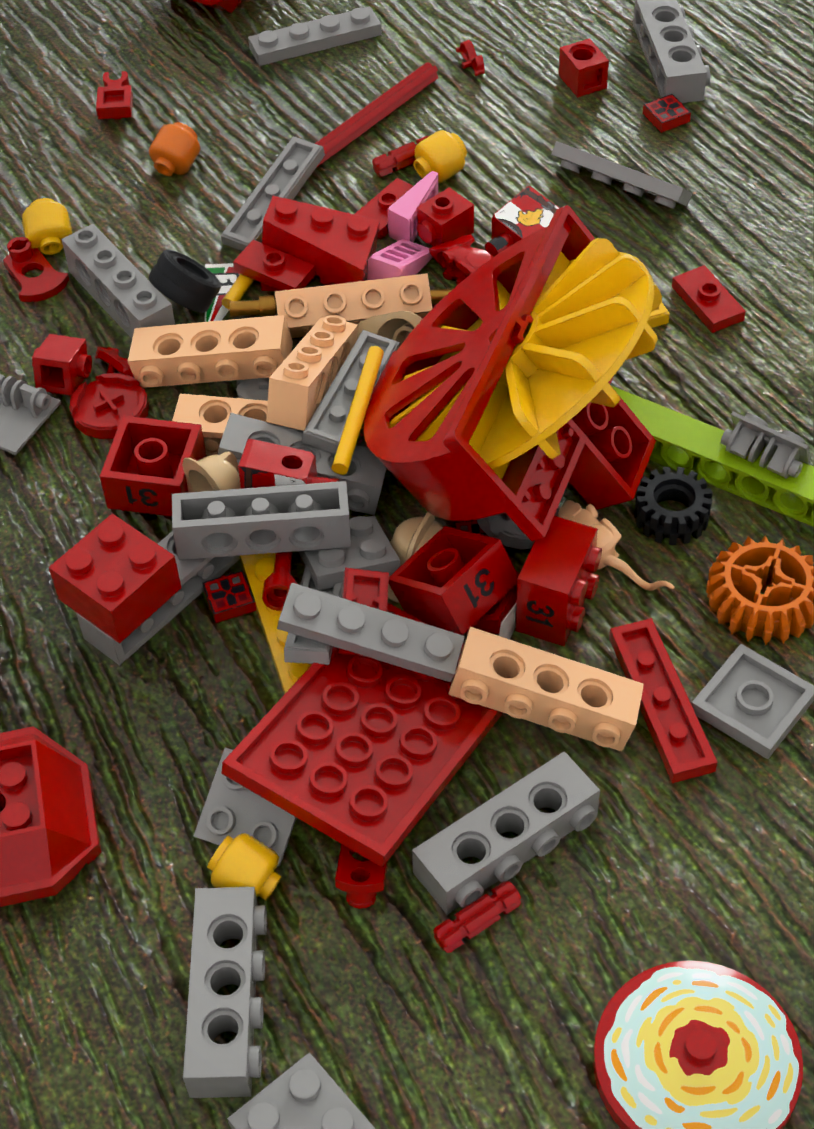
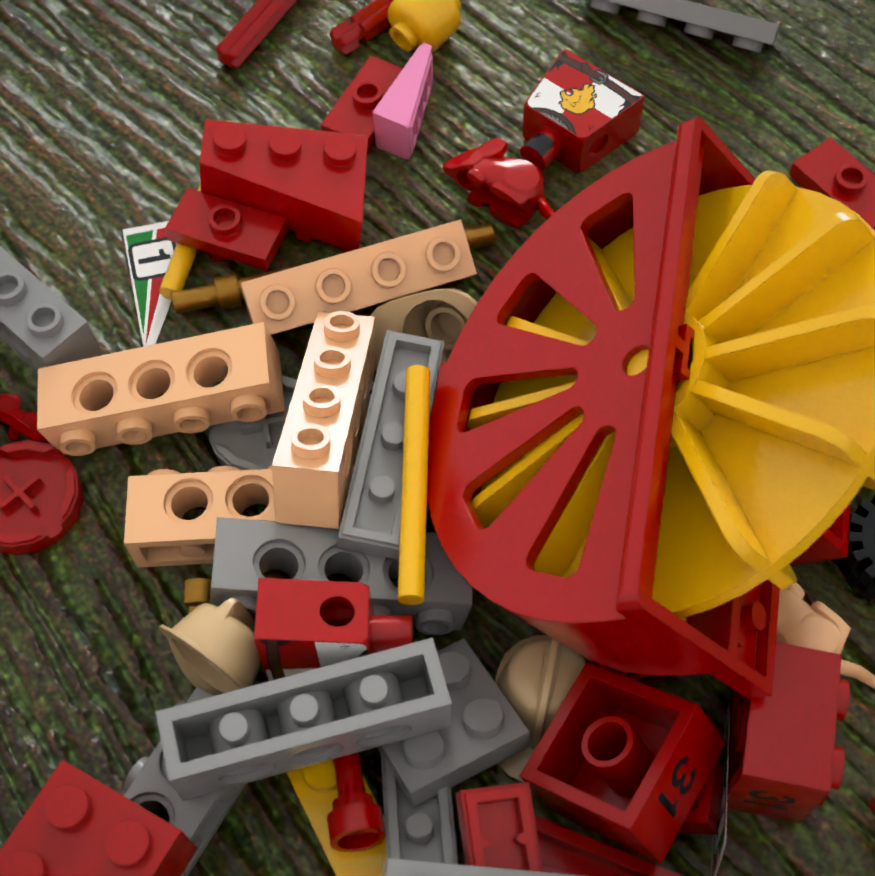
camera: 10 degrees left, 10 degrees up
red brick [99,415,207,516] -> none
orange head [149,122,200,176] -> none
black tyre [149,250,221,313] -> none
red tile [202,570,257,623] -> none
light grey tile [220,136,325,251] -> none
bright pink slope [367,239,433,280] -> none
red brick [417,187,474,246] -> none

